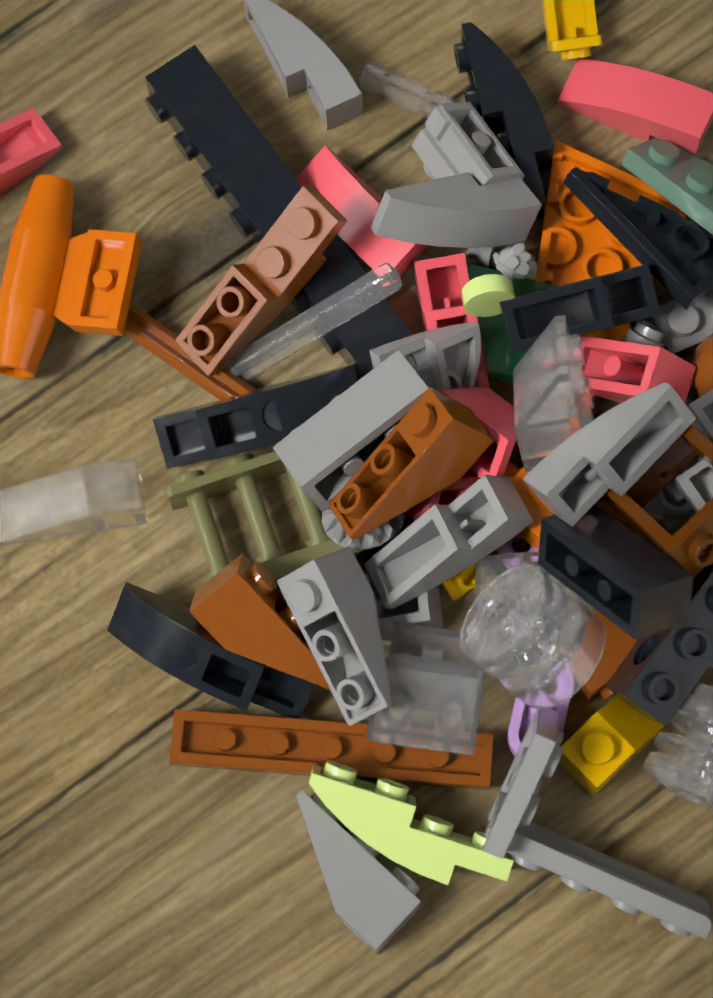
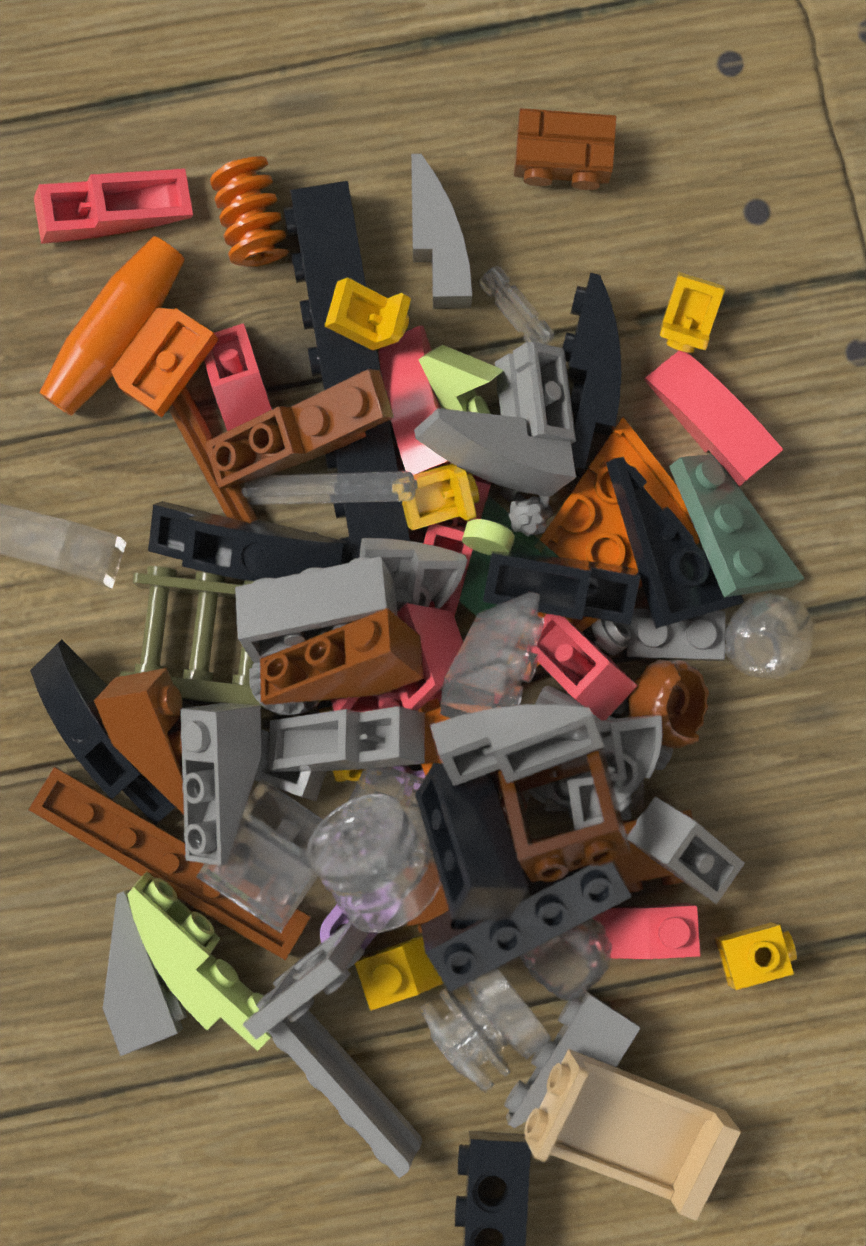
camera: 15 degrees right, 10 degrees up
none -> coral slope [204,323,272,431]
none -> orange piece [210,156,290,267]
none -> yellow bracket [325,277,411,350]
none -> yellow bracket [396,463,479,530]
none -> yellowish green slope [418,345,503,414]

